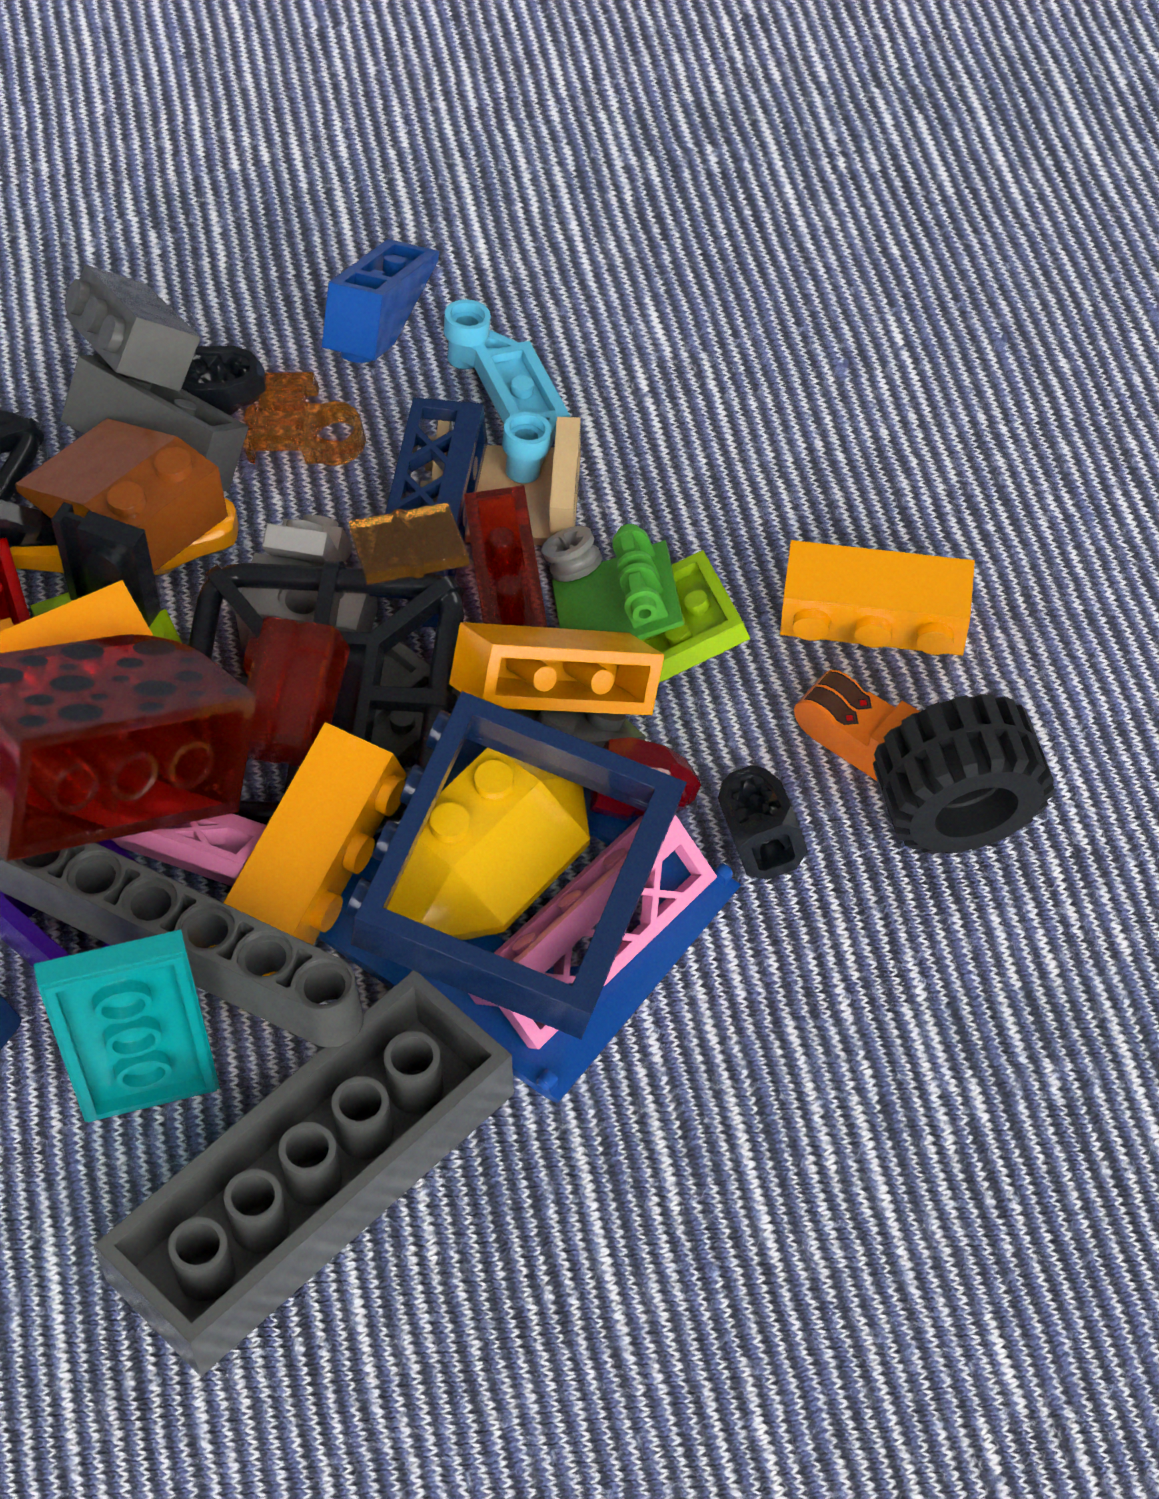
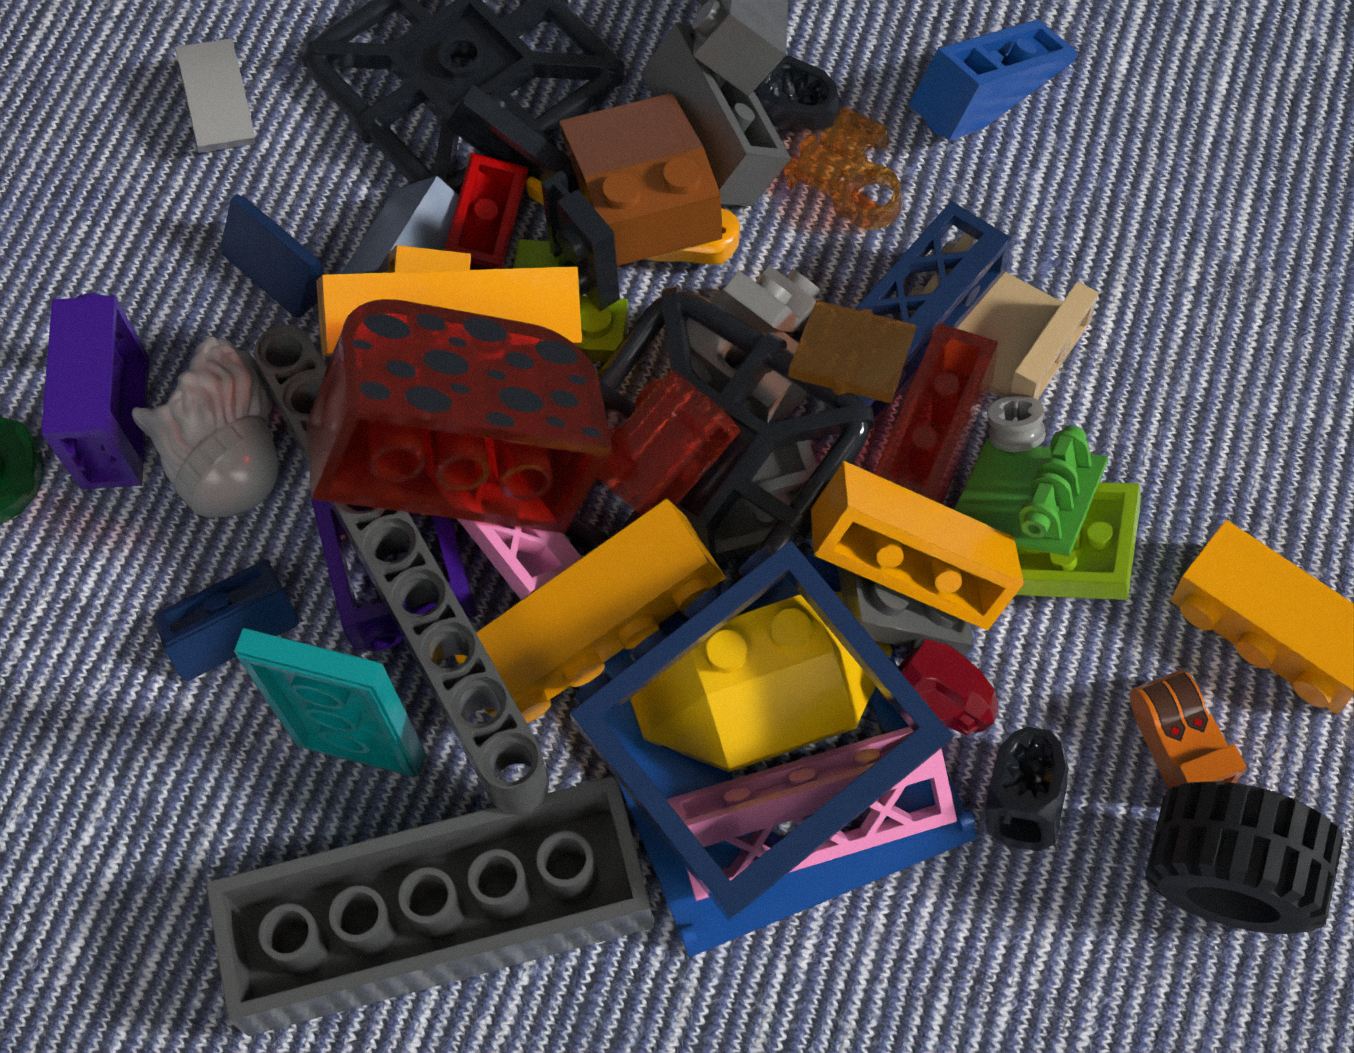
camera: 35 degrees right, 10 degrees up
medium azure plate [443,299,570,483] -> none

